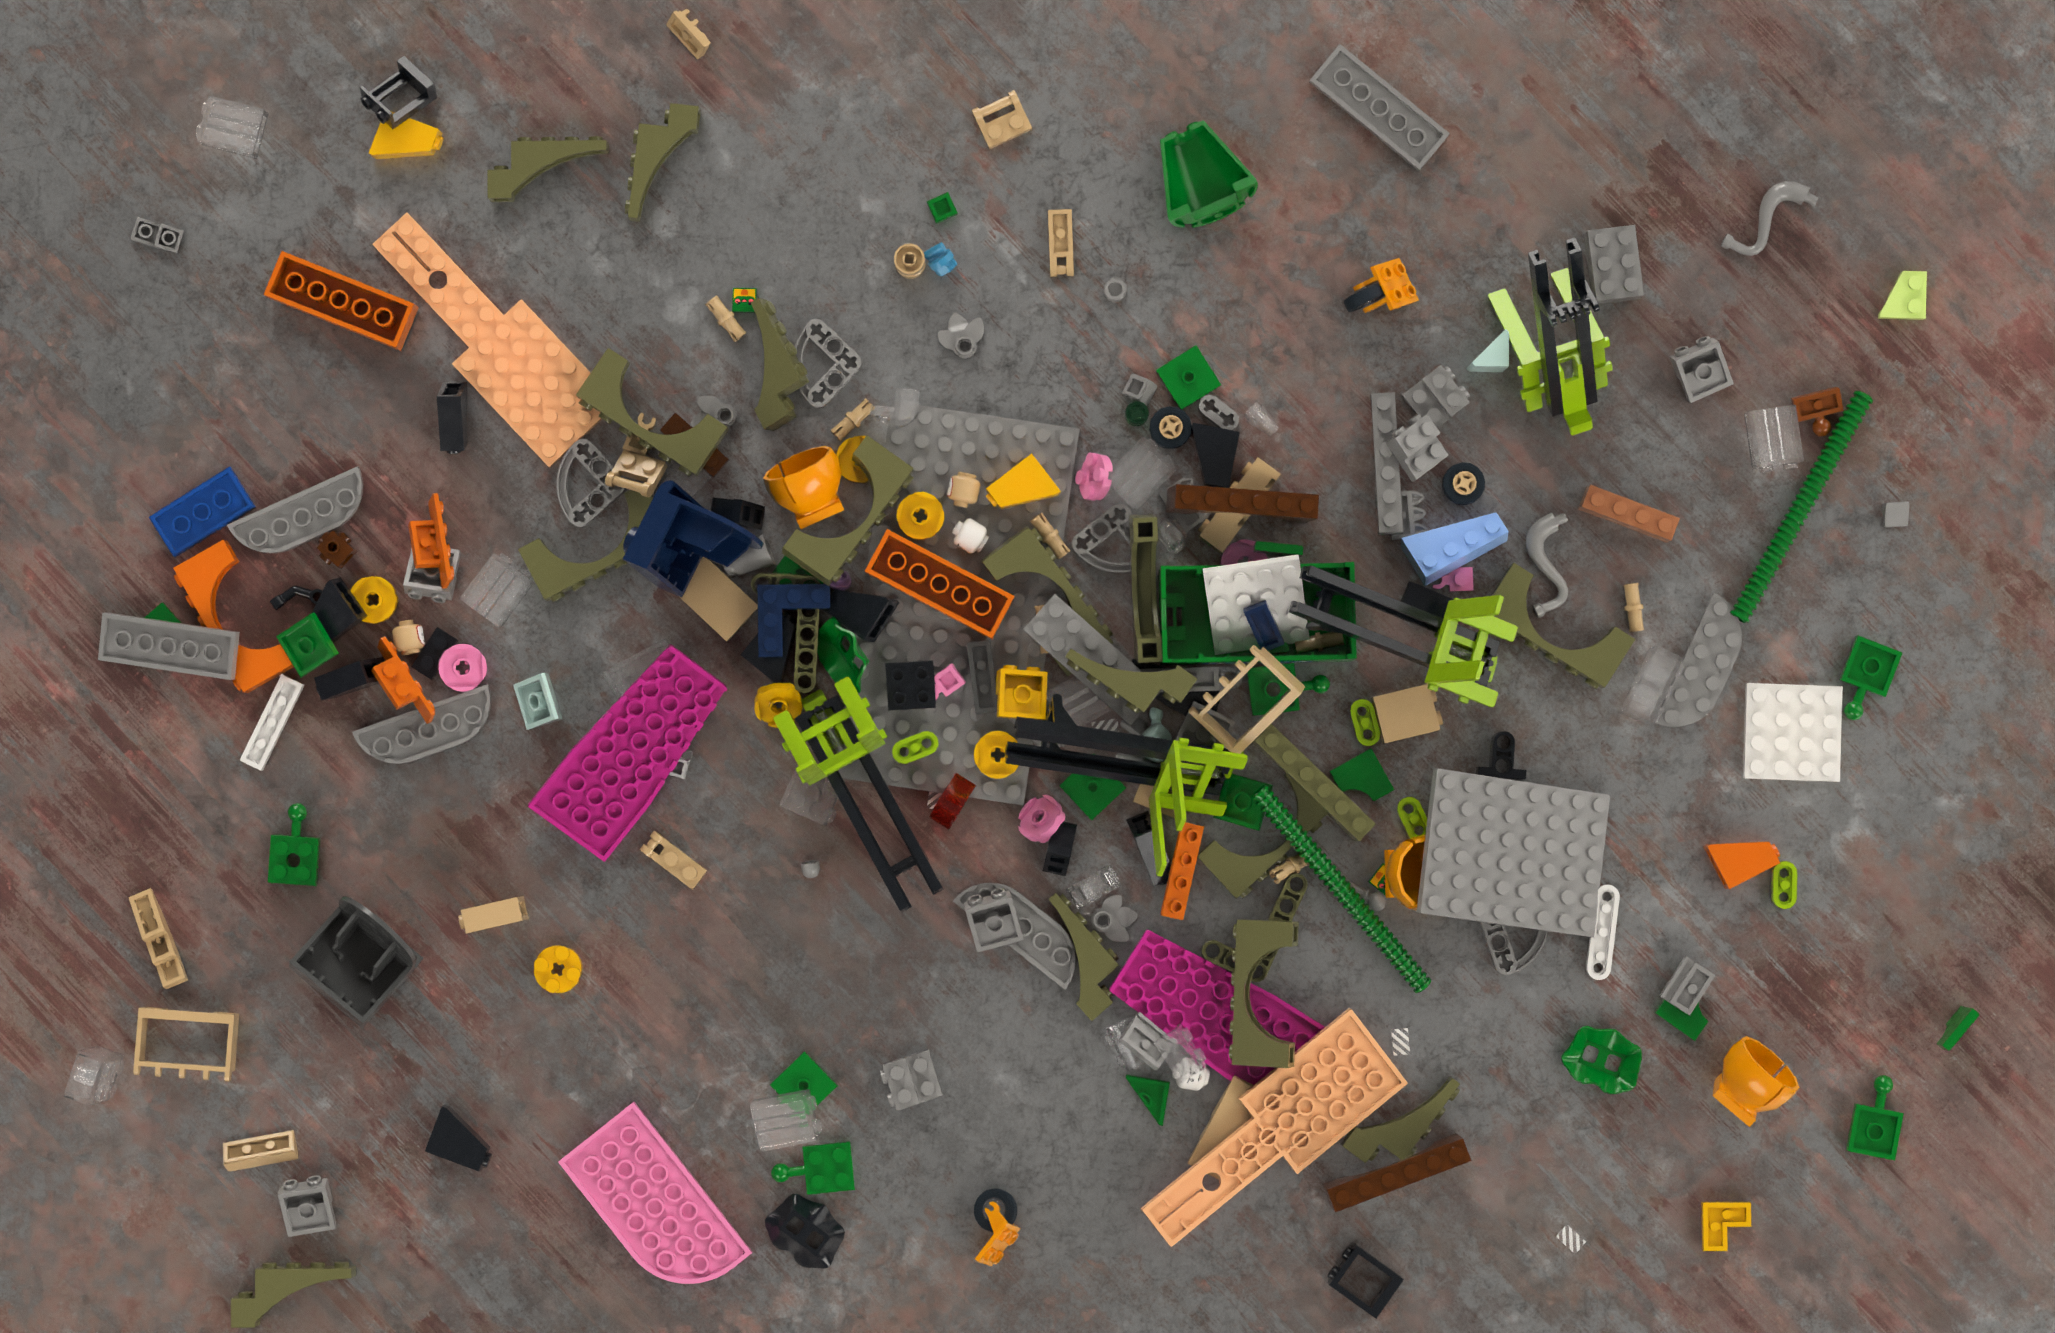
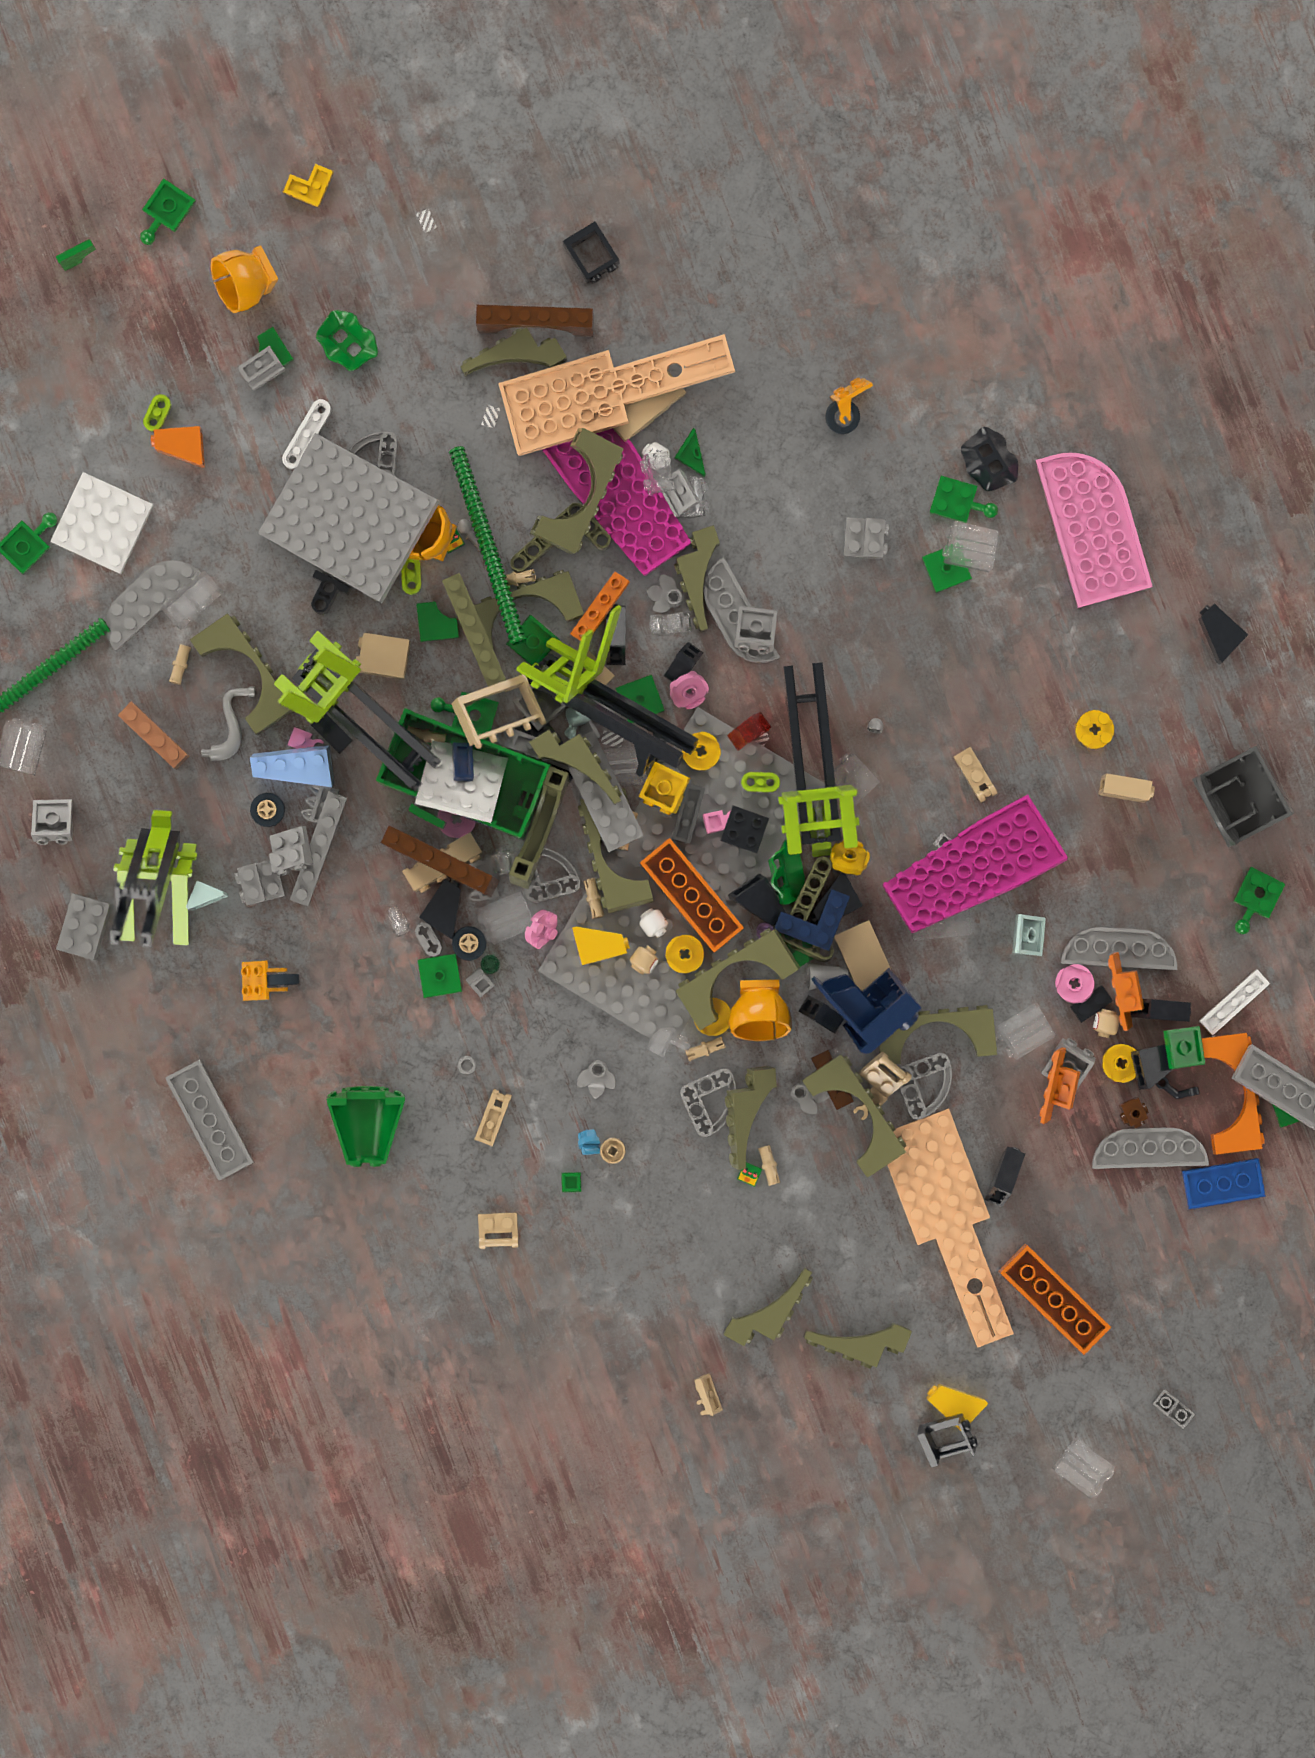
camera: 160 degrees left, 0 degrees up
lime plate [1350,699,1380,746] -> none

